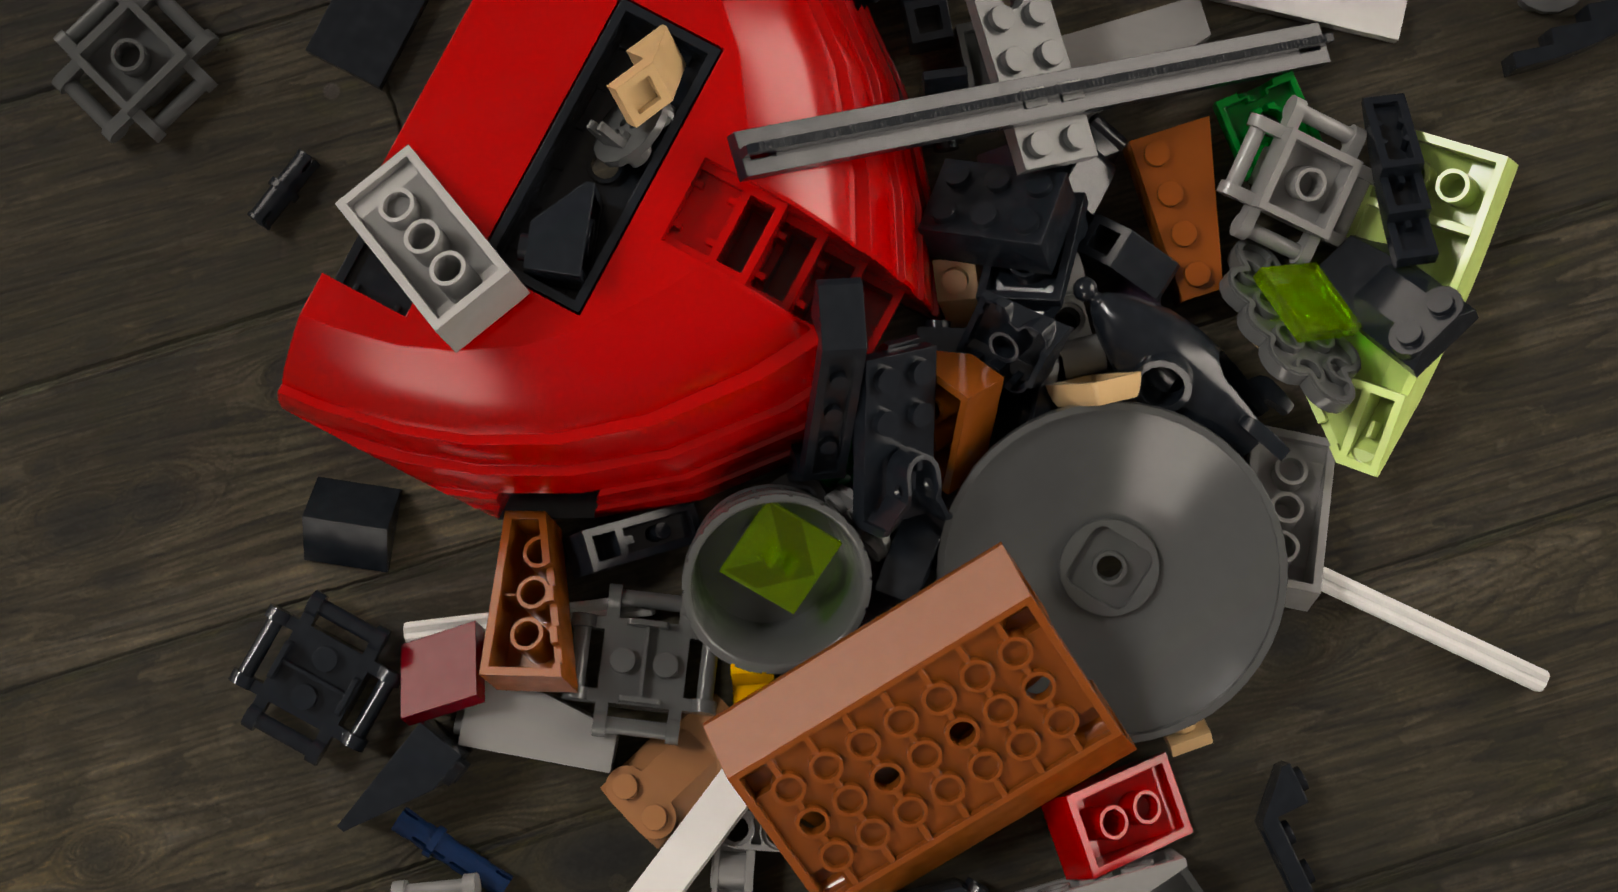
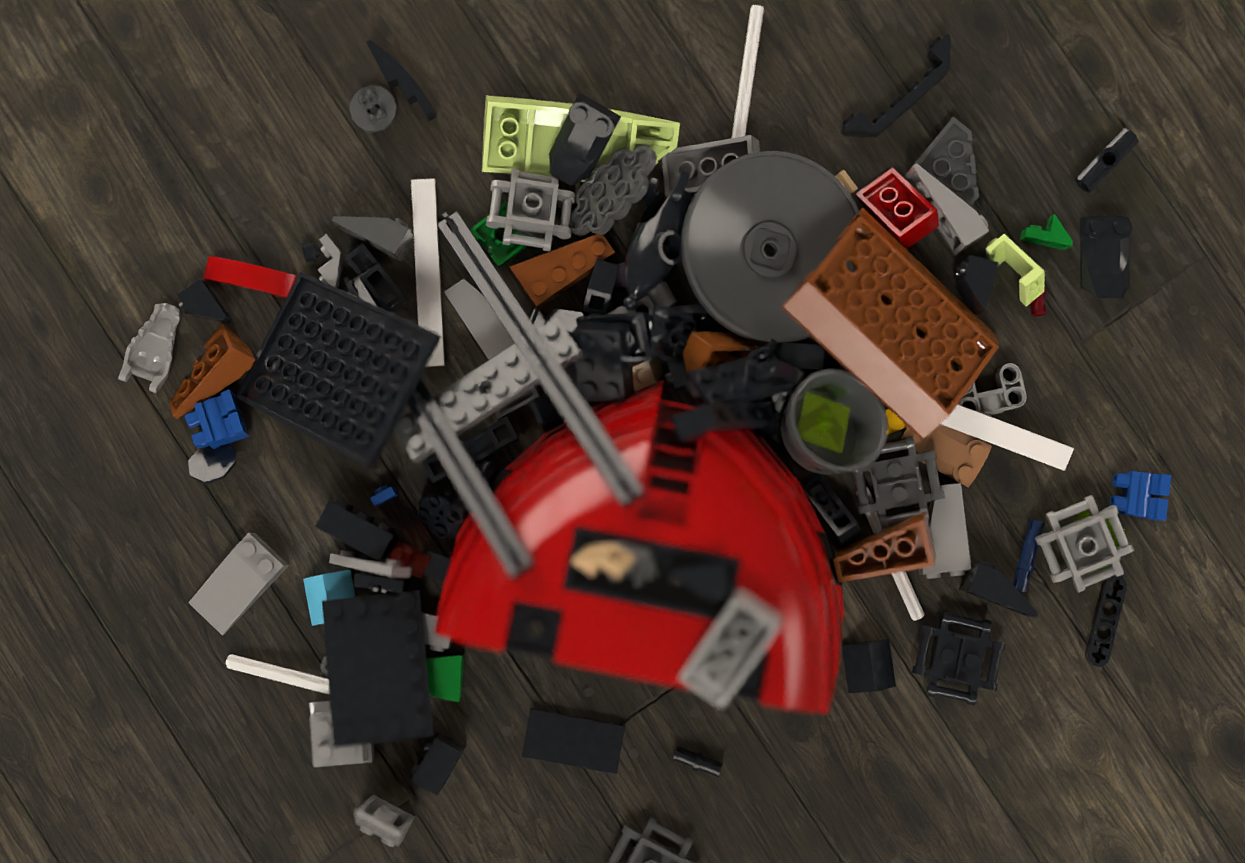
camera: 100 degrees left, 0 degrees up
tile [401,621,485,726] -> none
tan piece [1045,371,1141,407] -> none
clear neon green tile [1253,262,1362,343] -> none
black slope [1361,93,1439,268] -> none

